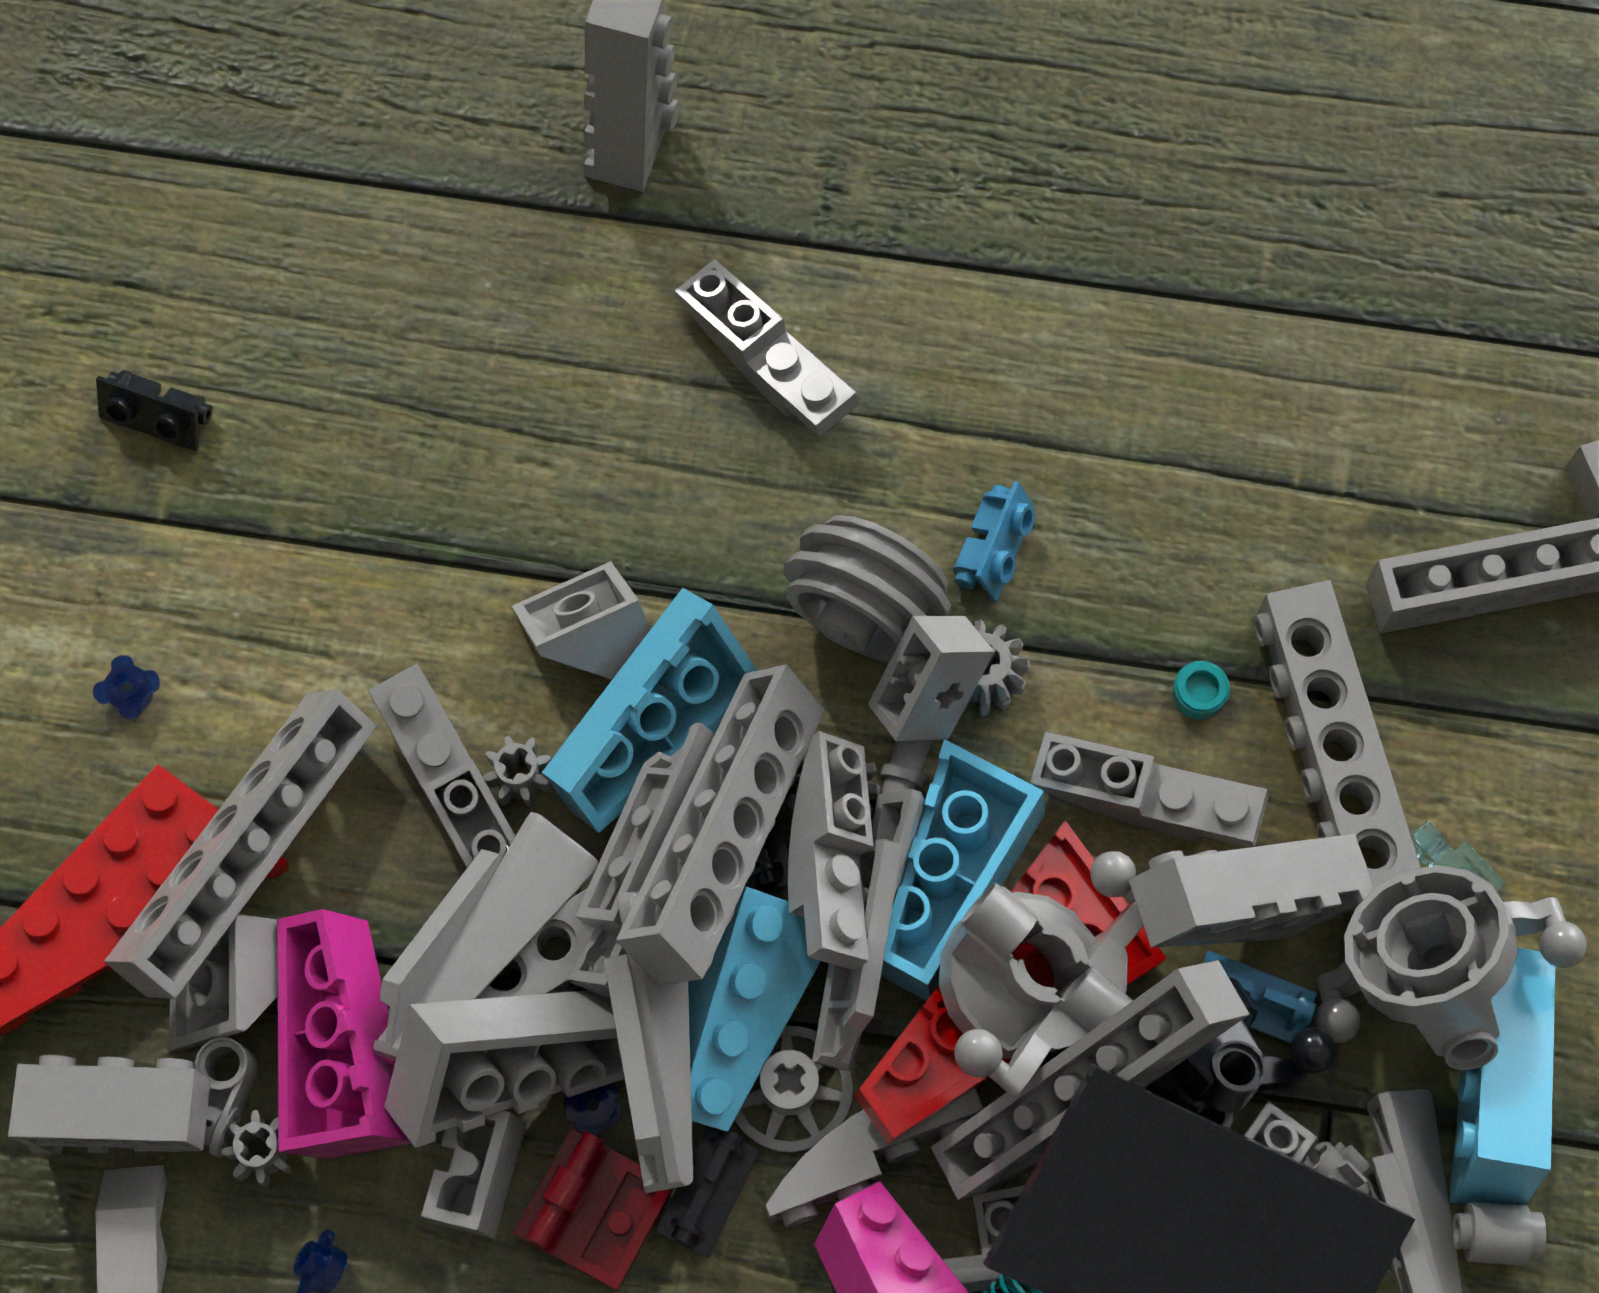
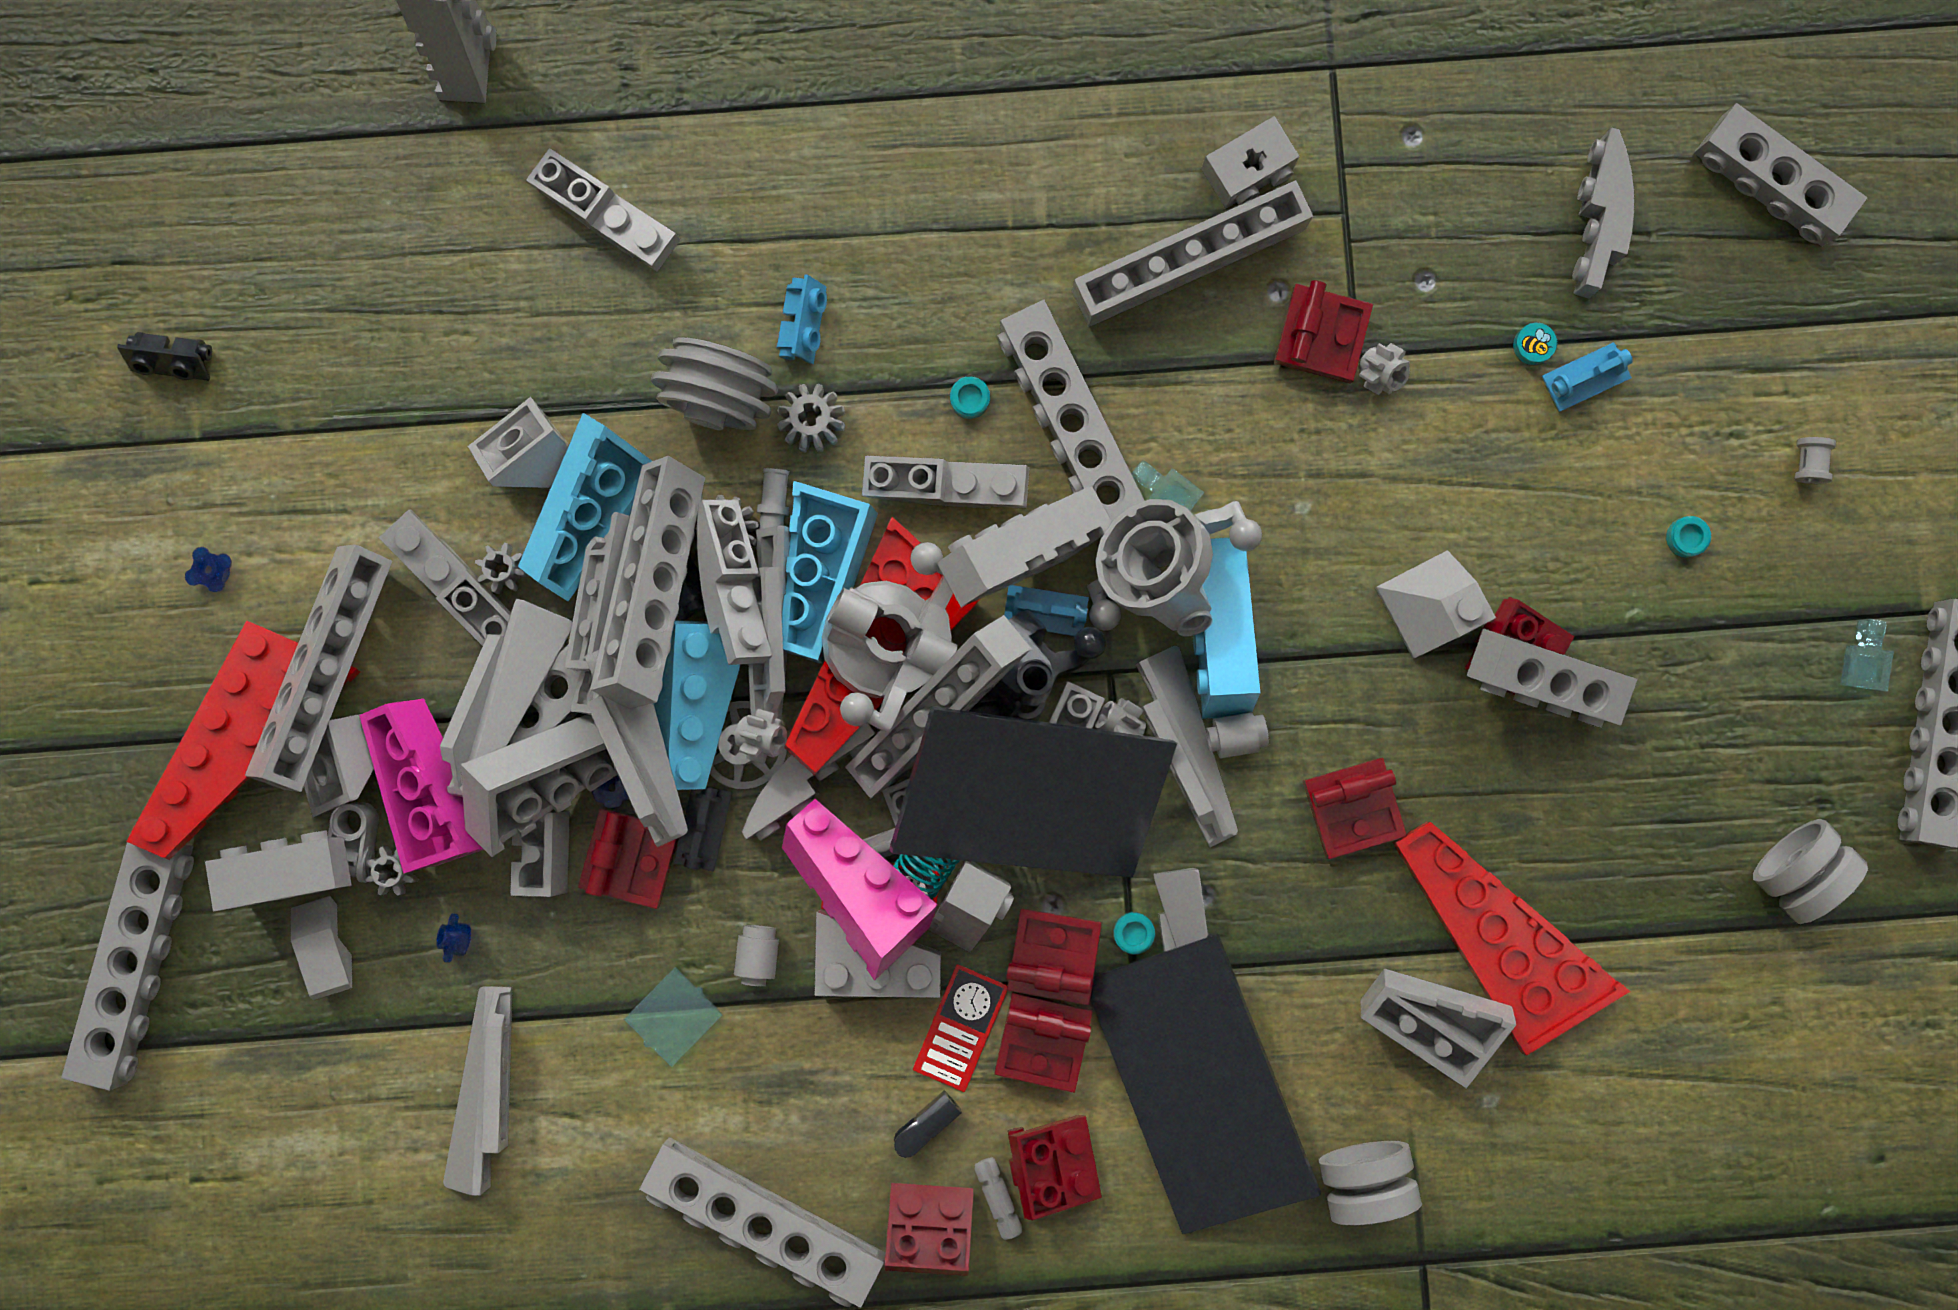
camera: 15 degrees left, 15 degrees up
light grey brick [868,616,995,741] -> none
none -> light grey gear [735,709,787,764]

